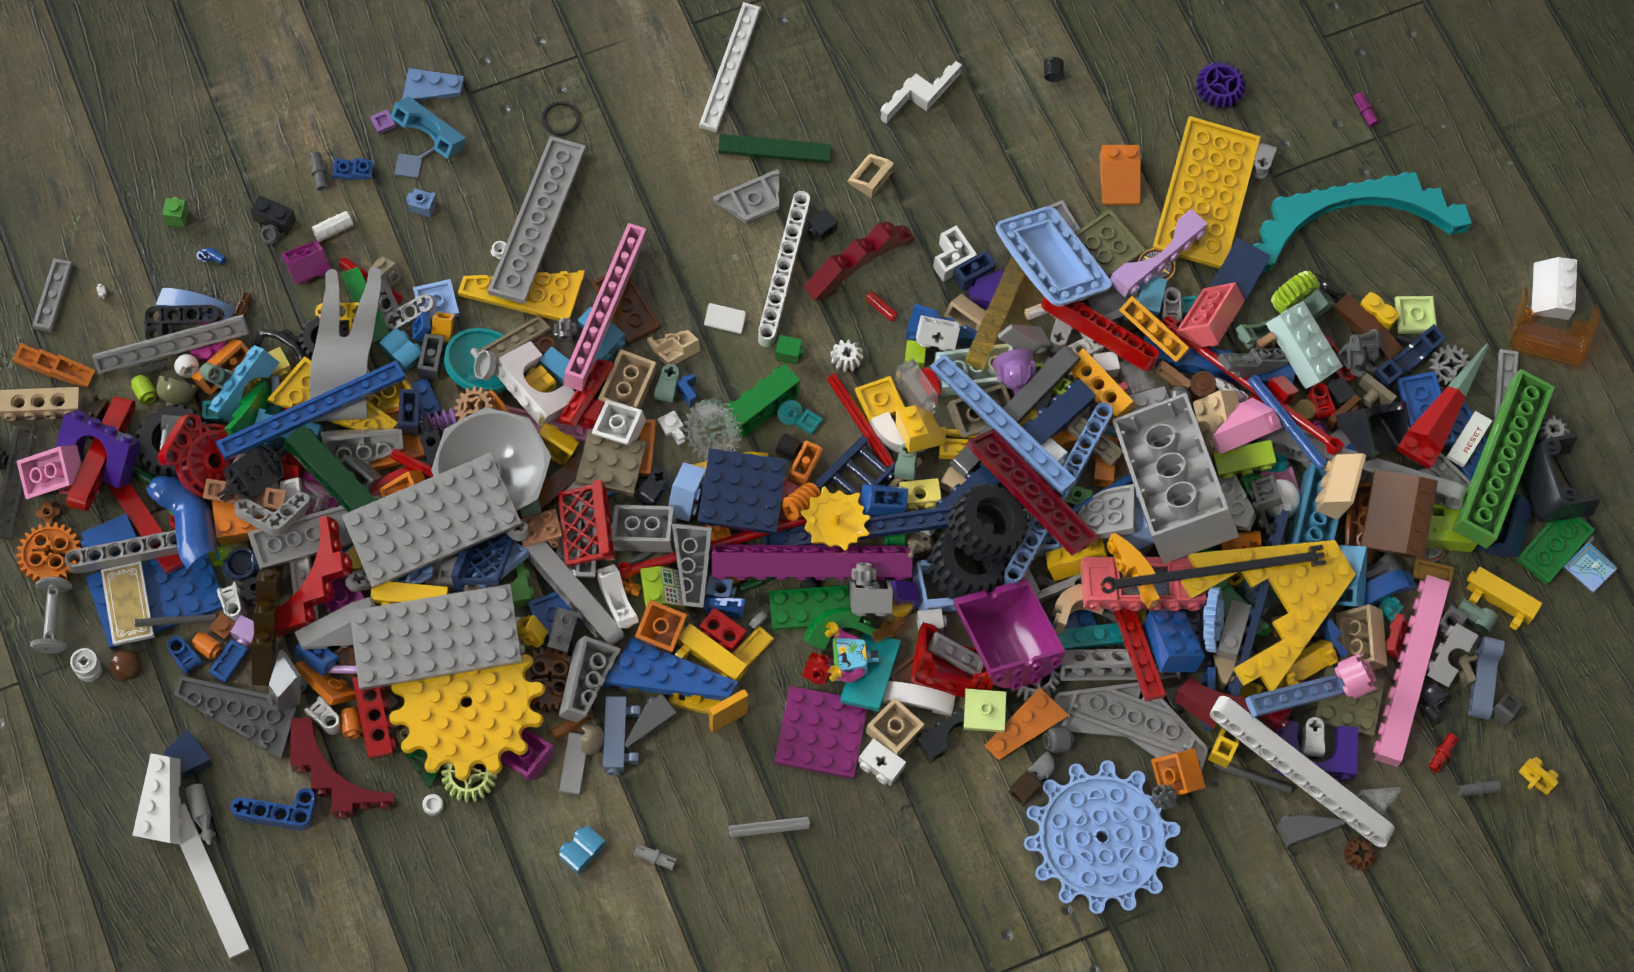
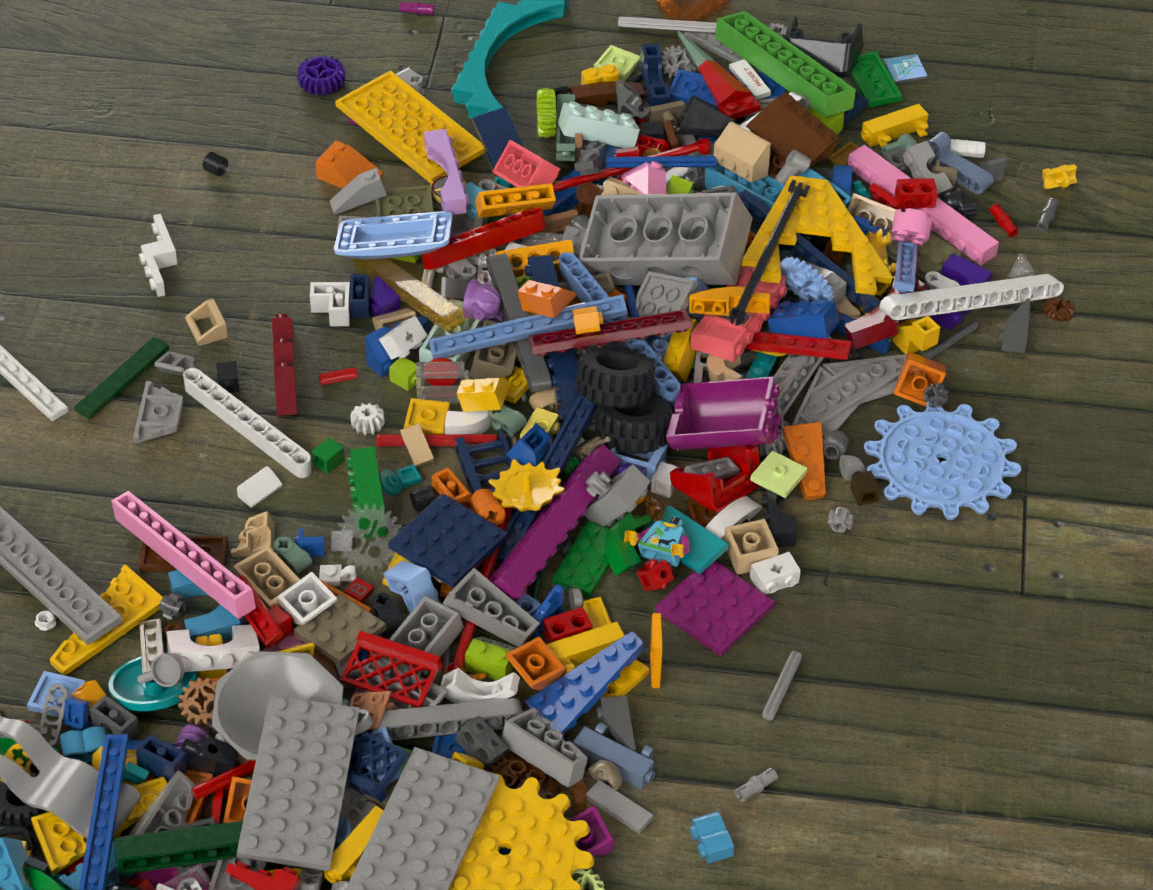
camera: 55 degrees left, 20 degrees down
none -> teal tile [123,762,149,785]
none -> light grey slope [155,351,196,376]
none -> light grey slope [330,168,387,215]
none -> red tile [344,577,374,603]
none -> tan tile [400,423,434,468]
none -> orange slope [518,280,576,318]
none -> light orange brick [572,306,603,334]
none -> light grey axle [618,16,717,33]
none -> light grey piece [775,149,811,185]
none -> light grey gear [827,507,854,533]
none -> red brick [895,178,938,208]
none -> white axle [950,139,985,158]

